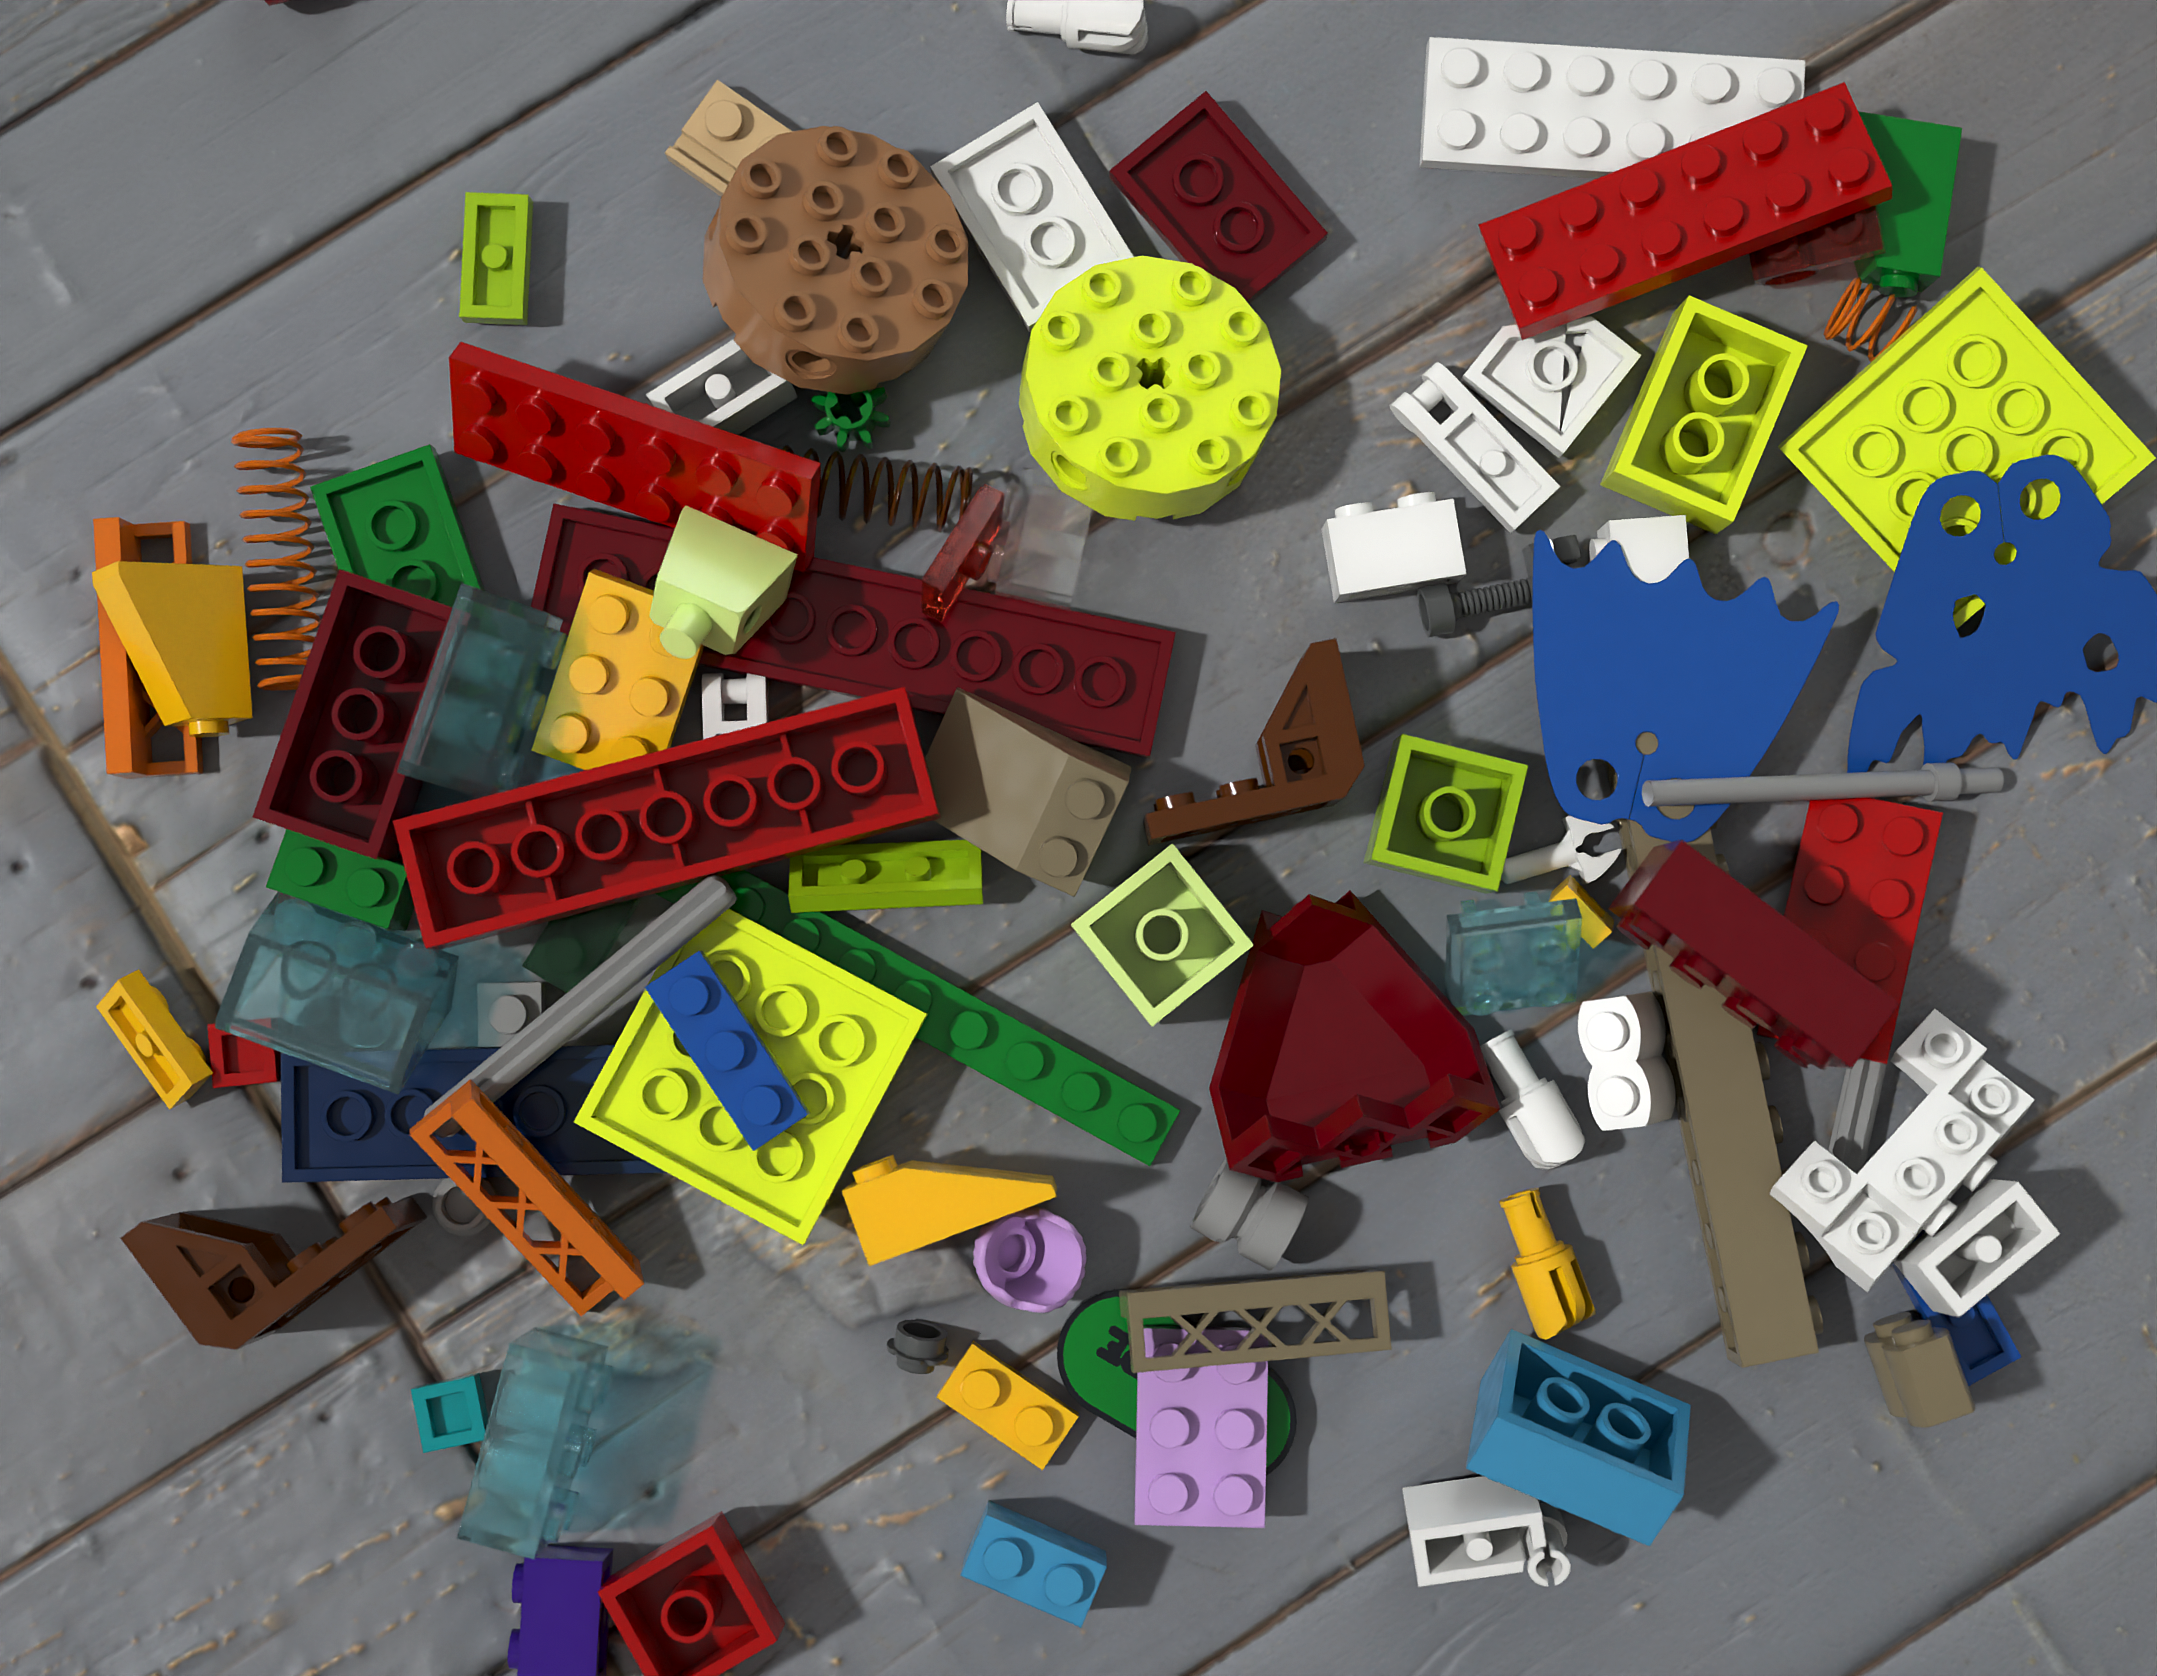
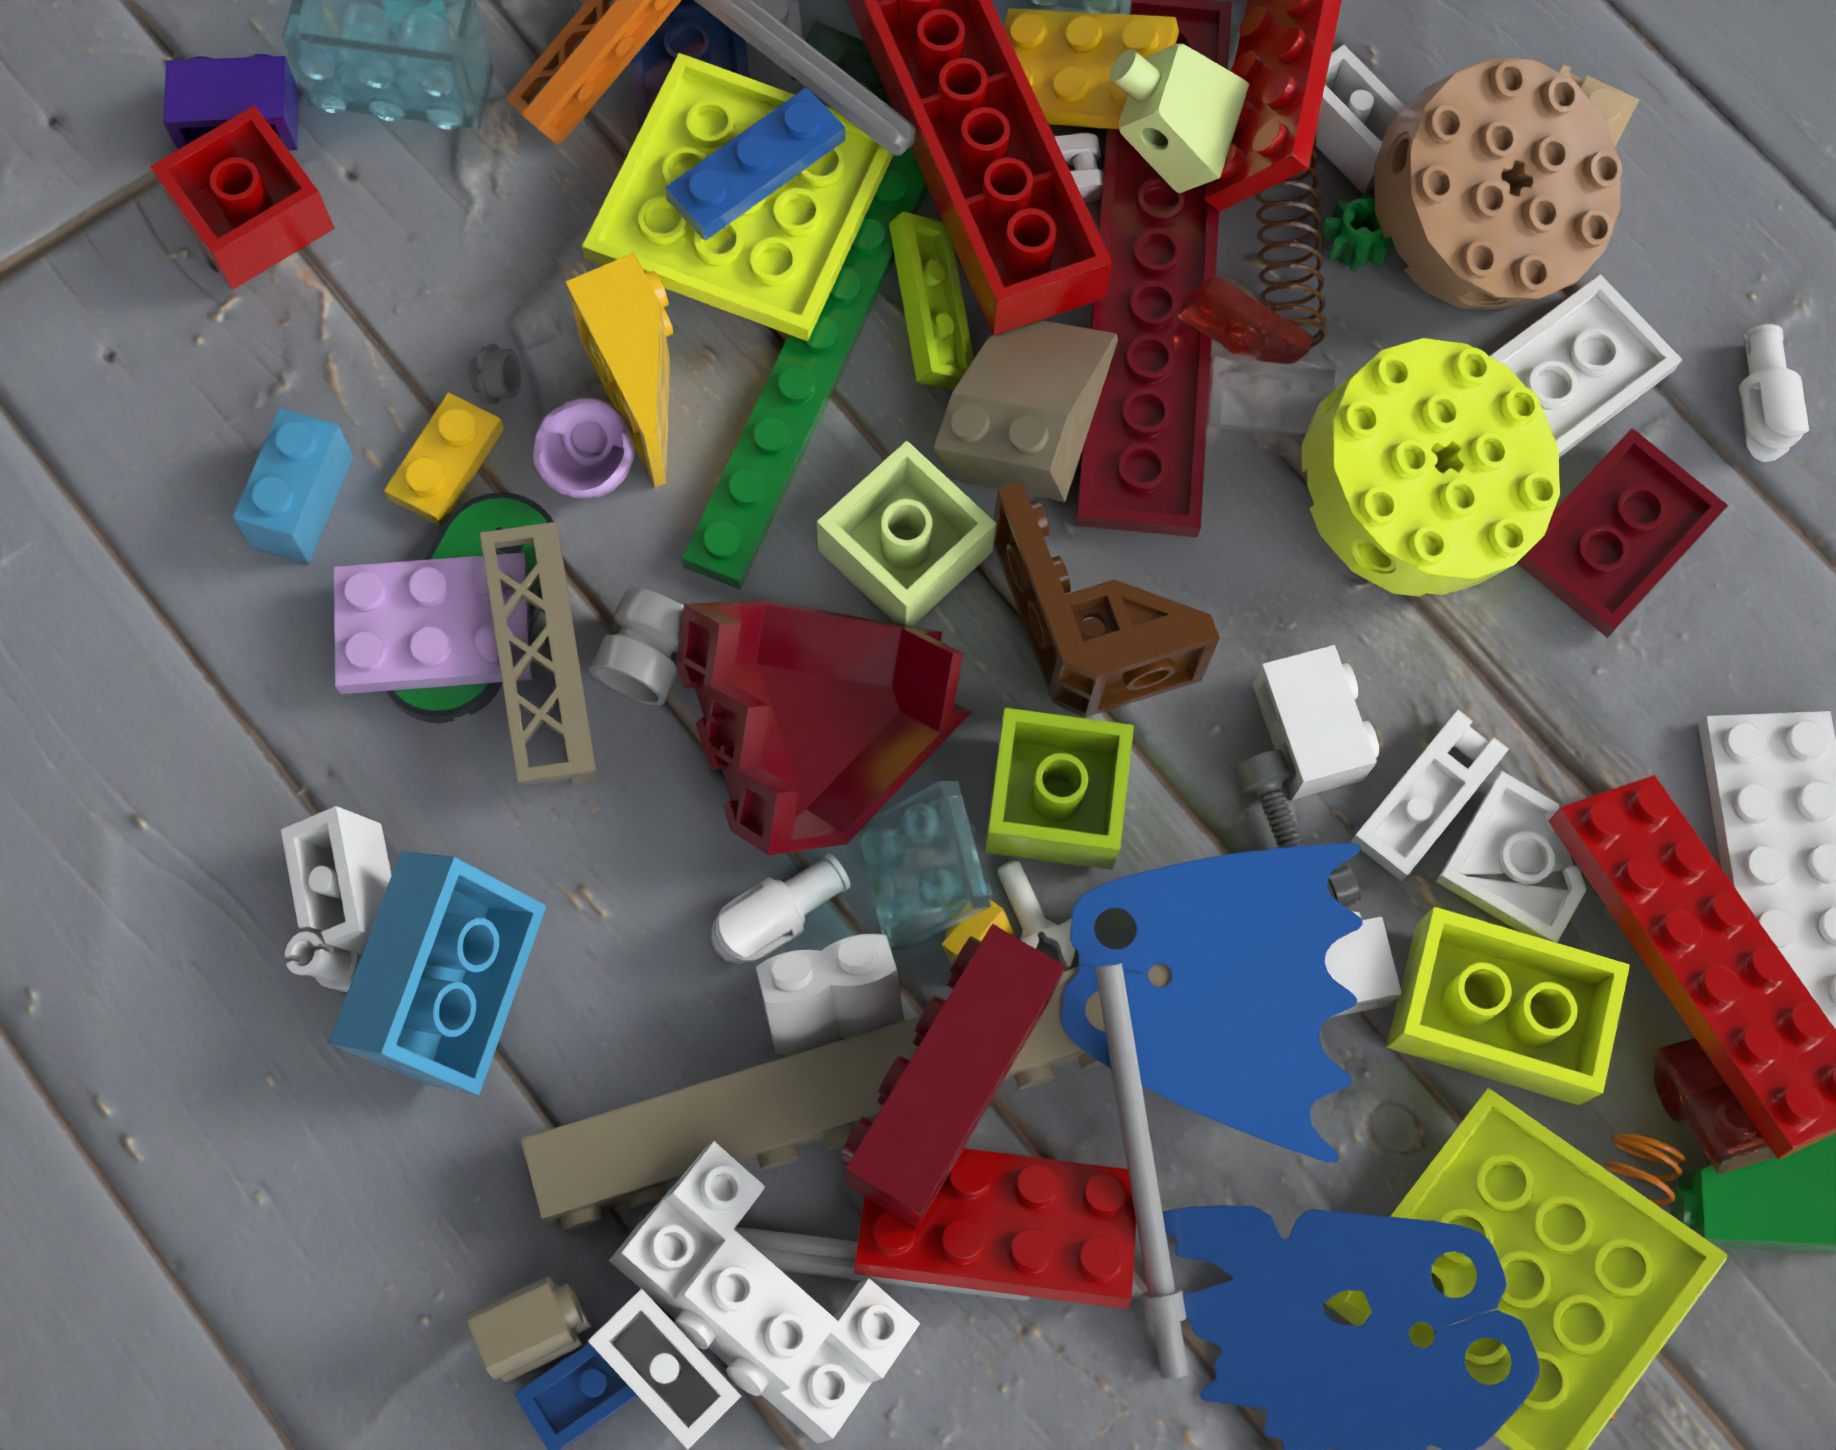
camera: 80 degrees right, 15 degrees down
yellow arm [1499,1187,1596,1340] -> none

